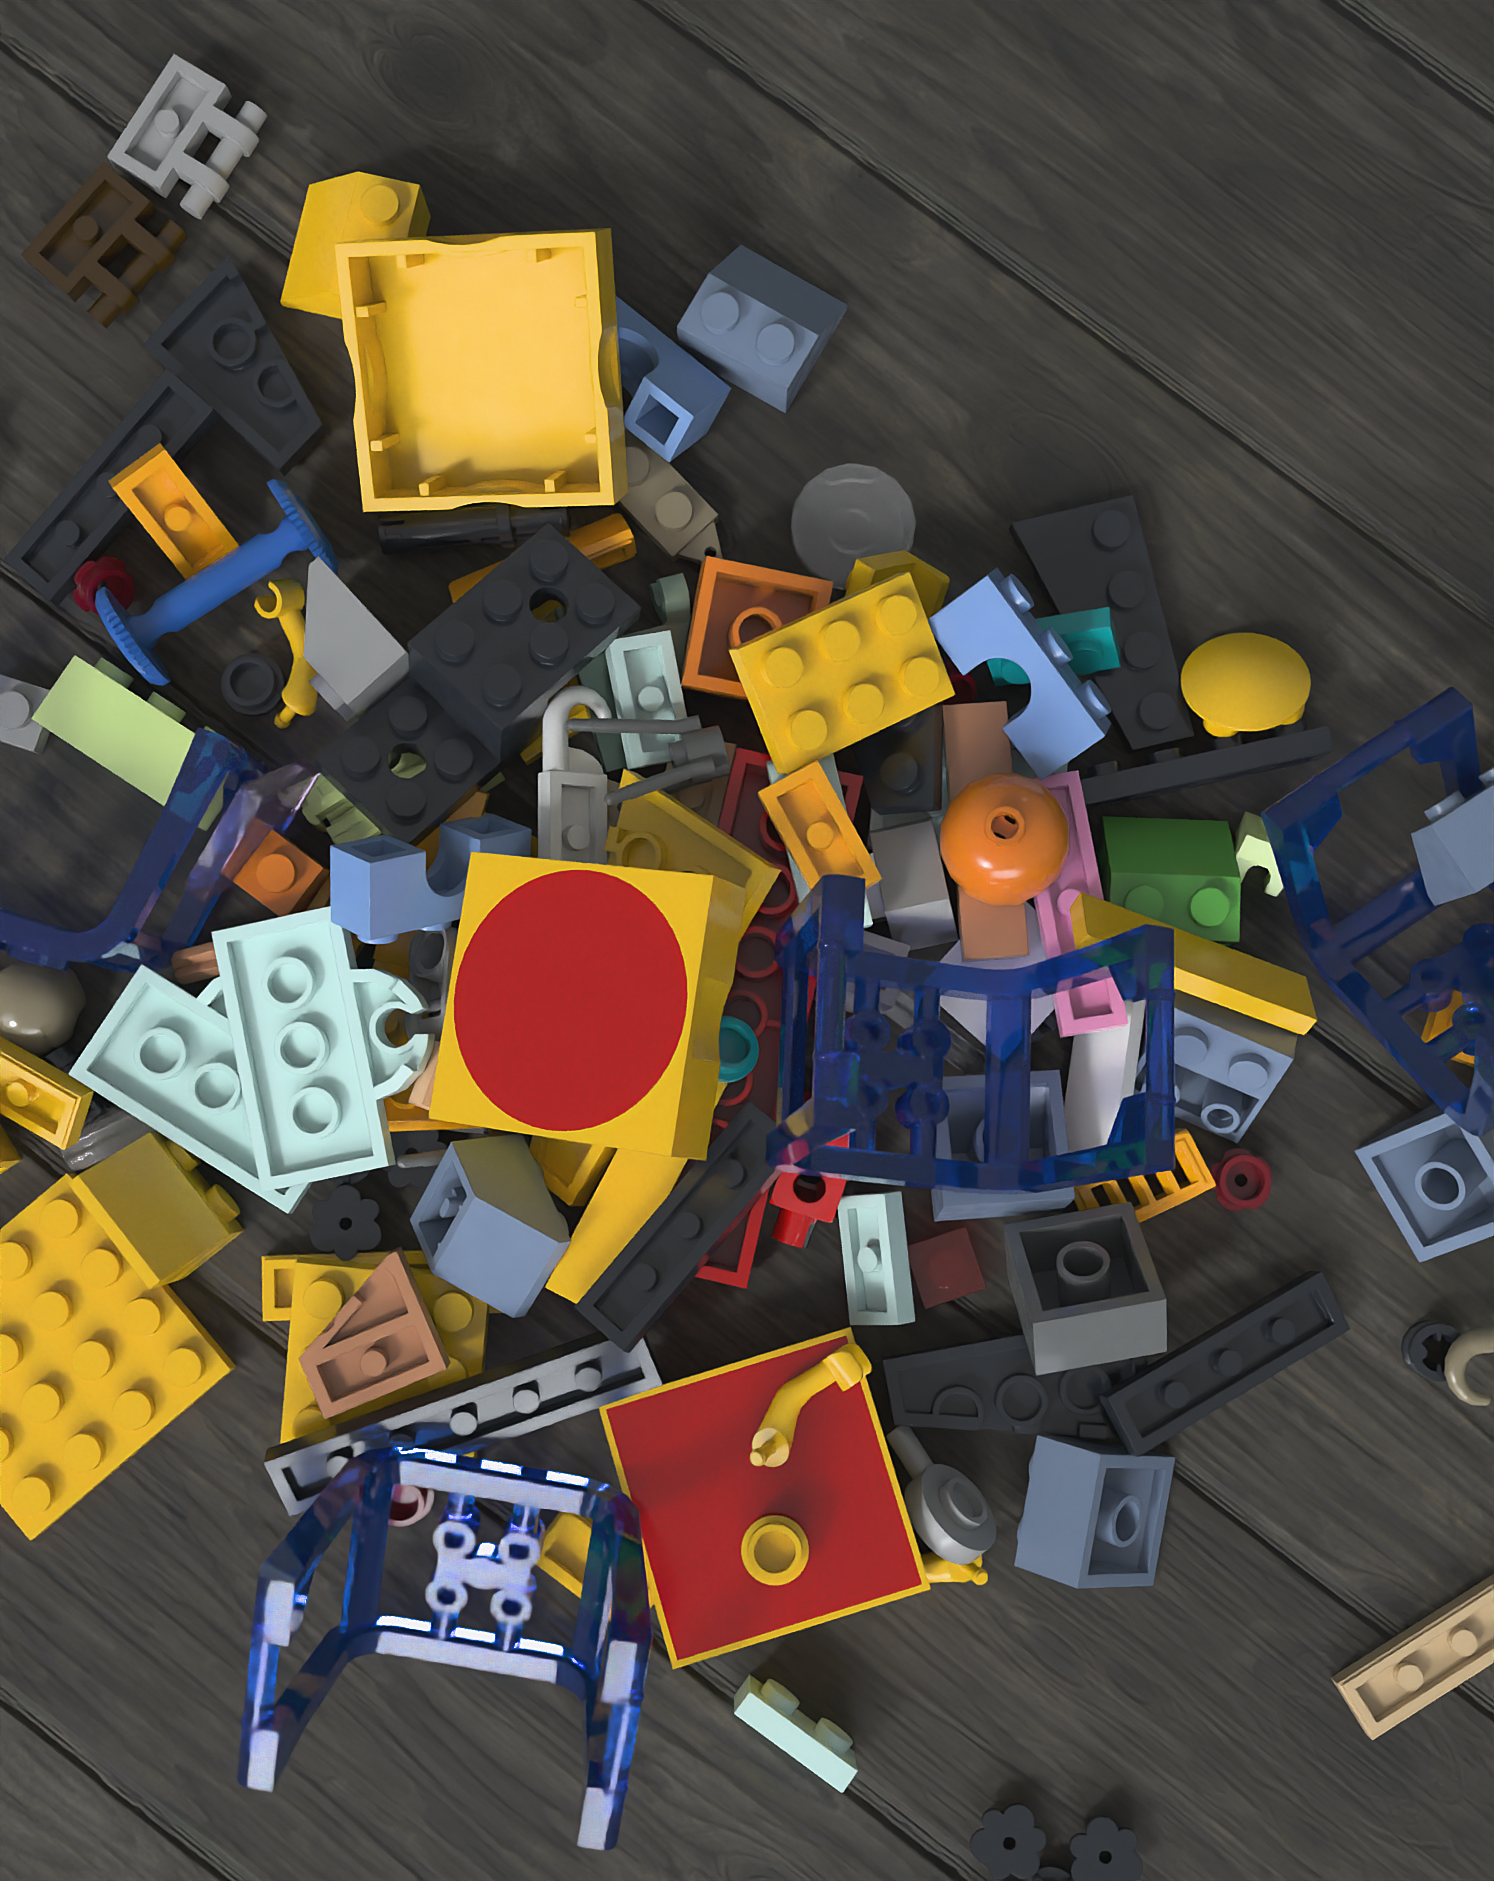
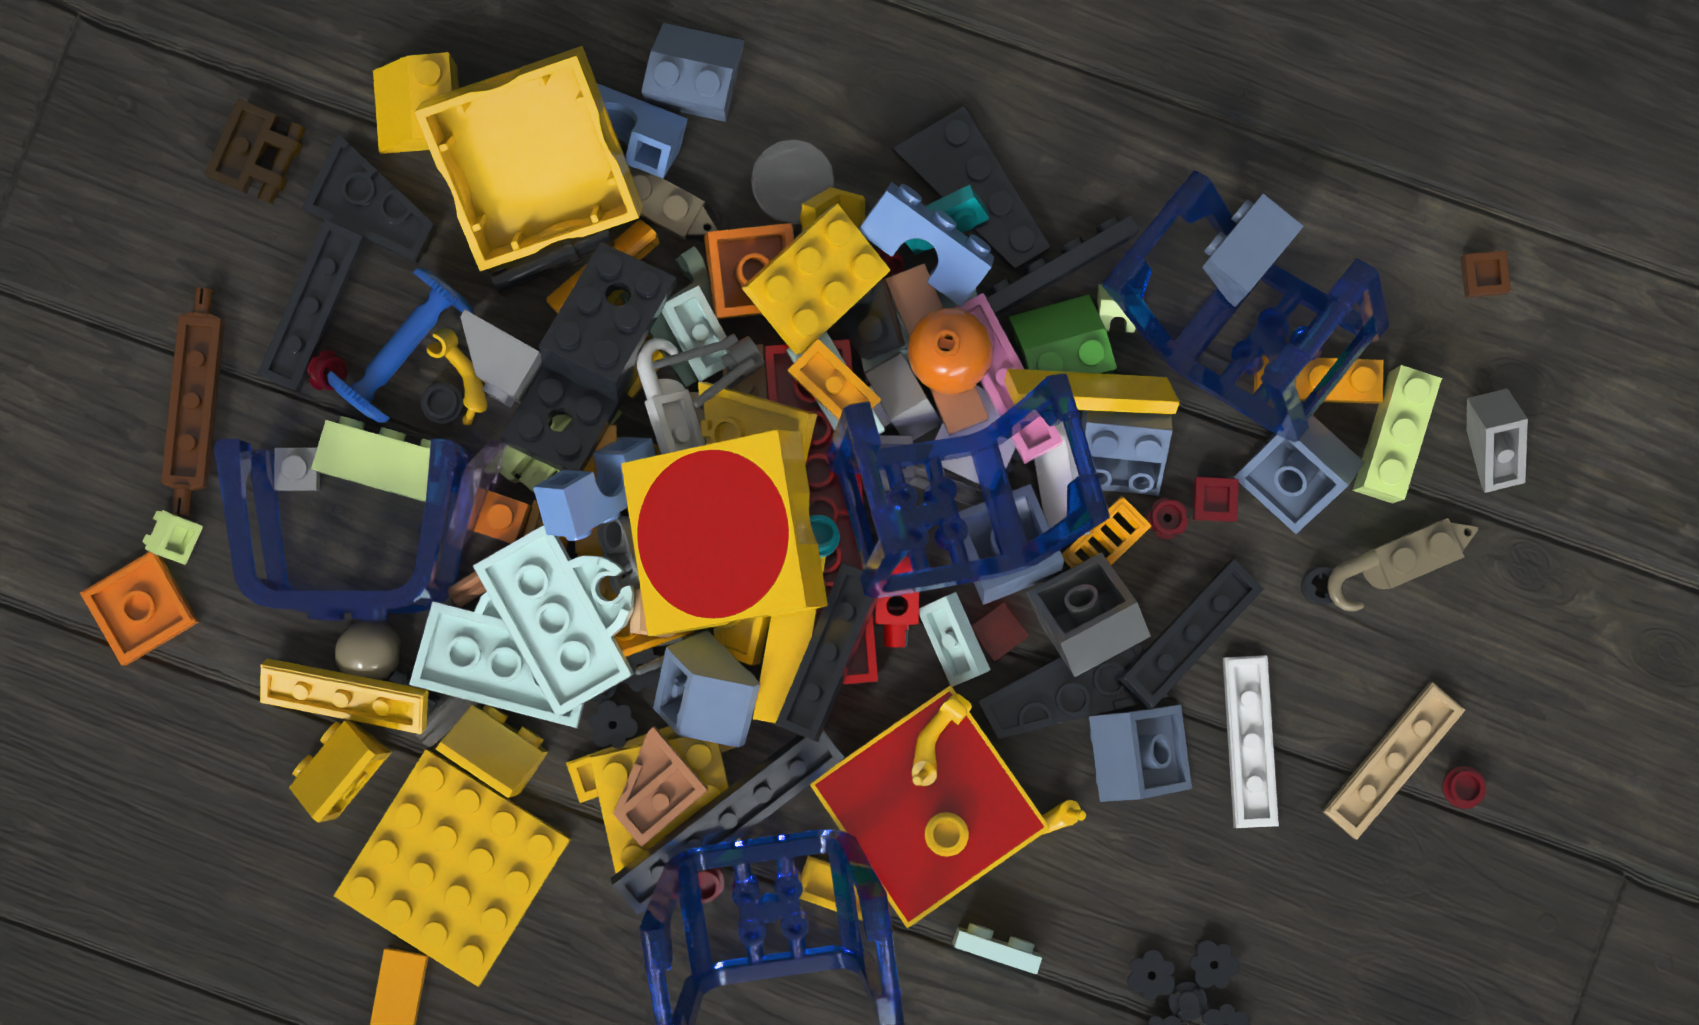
camera: 20 degrees left, 0 degrees up
light grey plate [107,54,267,219] -> none
light orange plate [108,443,239,580] -> none
light grey piece [886,1426,996,1565] -> none
yellow dish [1181,633,1311,737] -> none
none -> dark red plate [1192,477,1239,522]
none -> white tile [1223,655,1279,828]

